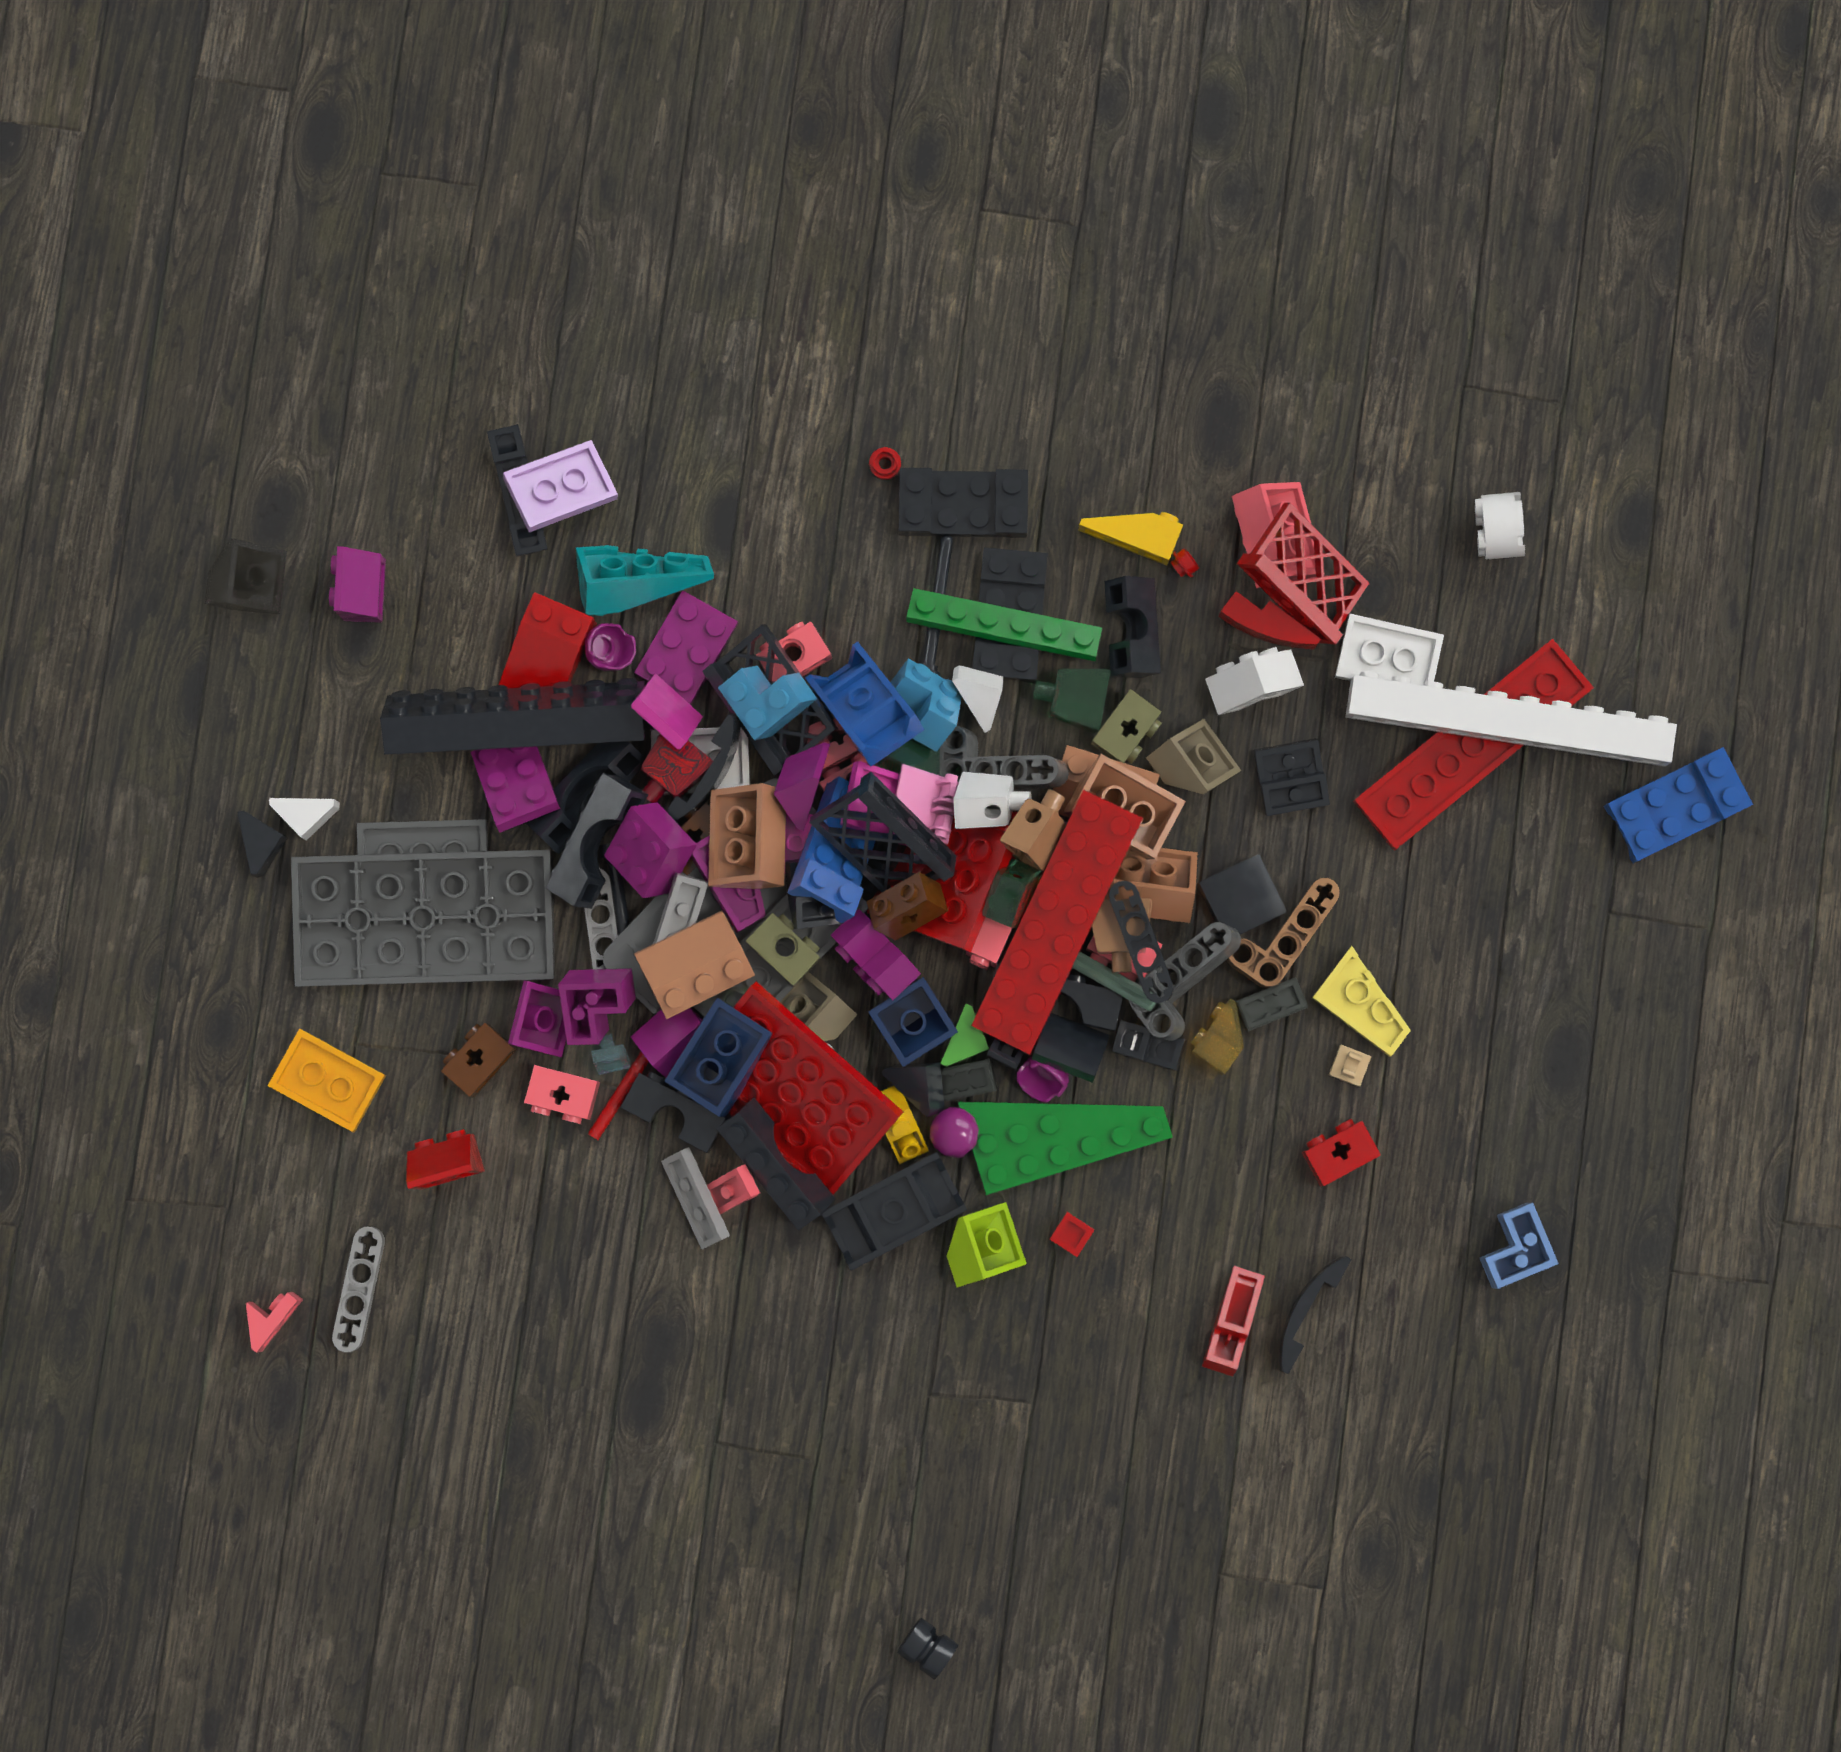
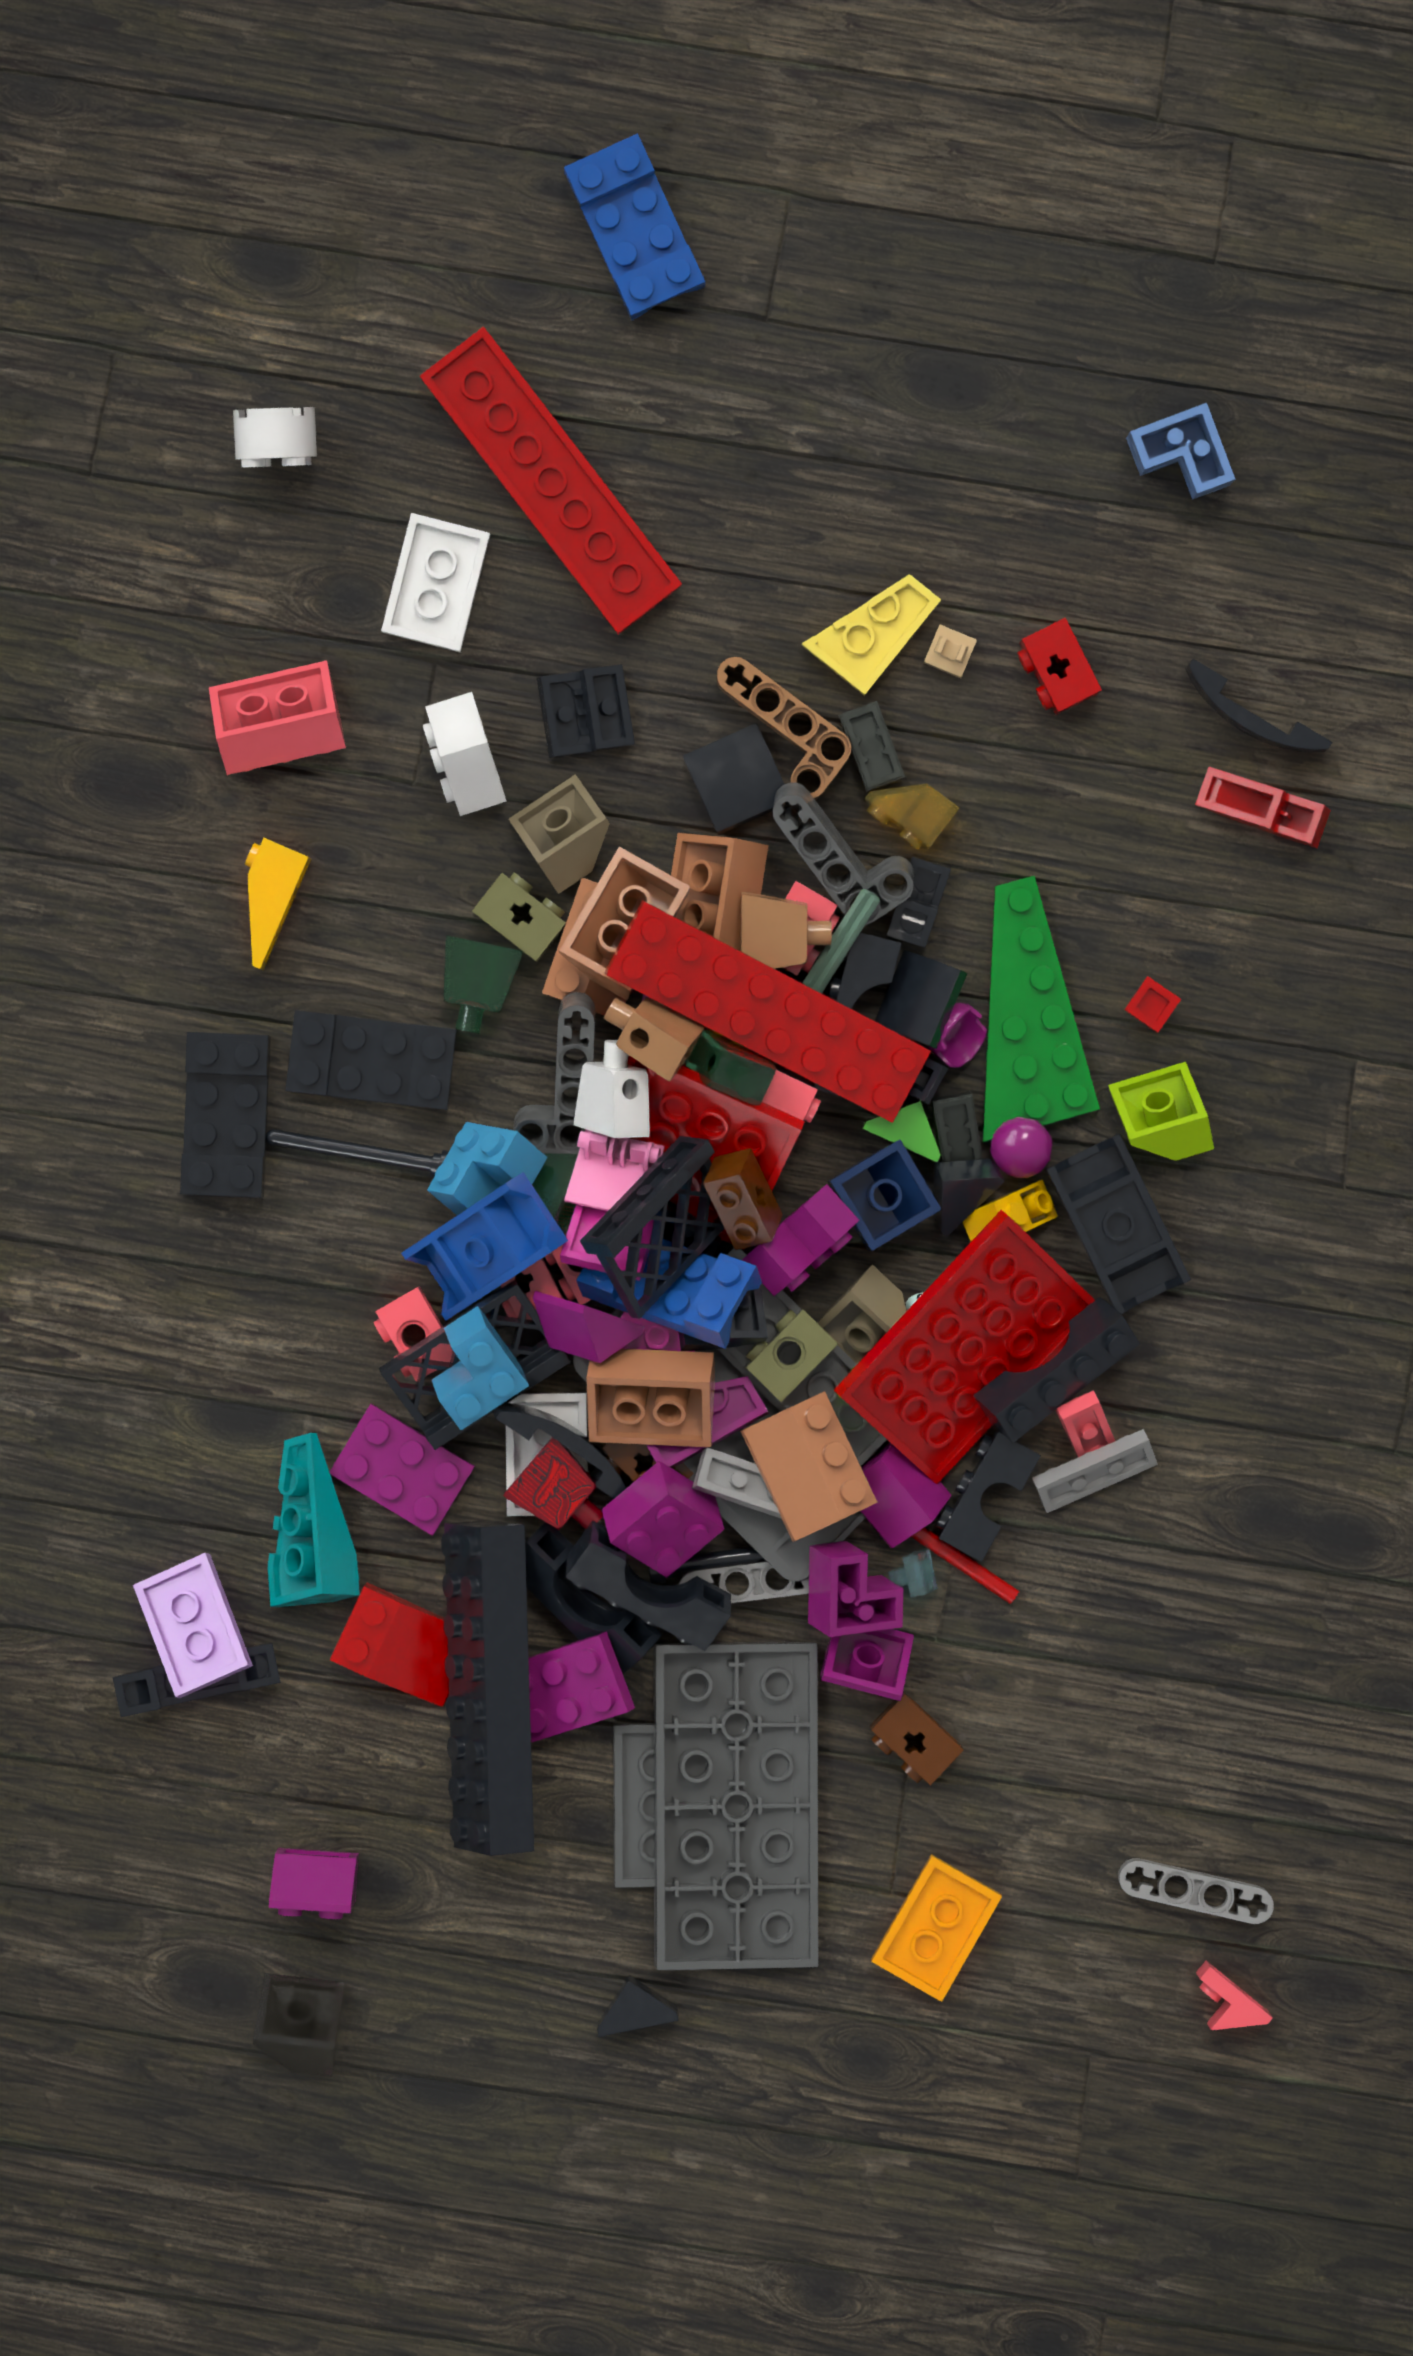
camera: 90 degrees left, 5 degrees up
white slope [269,798,340,840] -> none
red slope [406,1129,485,1190] -> none
coral brick [524,1065,600,1124] -> none
magenta hair [584,623,636,672] -> none
dark pink tile [631,673,703,750] -> none
dark blue slope [665,998,773,1117] -> none
red plate [869,447,901,480] -> none
green plate [906,588,1102,662] -> none
white slope [952,665,1003,733] -> none
black arch [1104,576,1161,678] -> none
black beam [1109,880,1174,1004] -> none
red plate [1171,548,1199,578] -> none
red slope [1218,591,1321,649] -> none
red fence [1237,502,1369,645] -> none
white brick [1345,671,1677,766] -> none

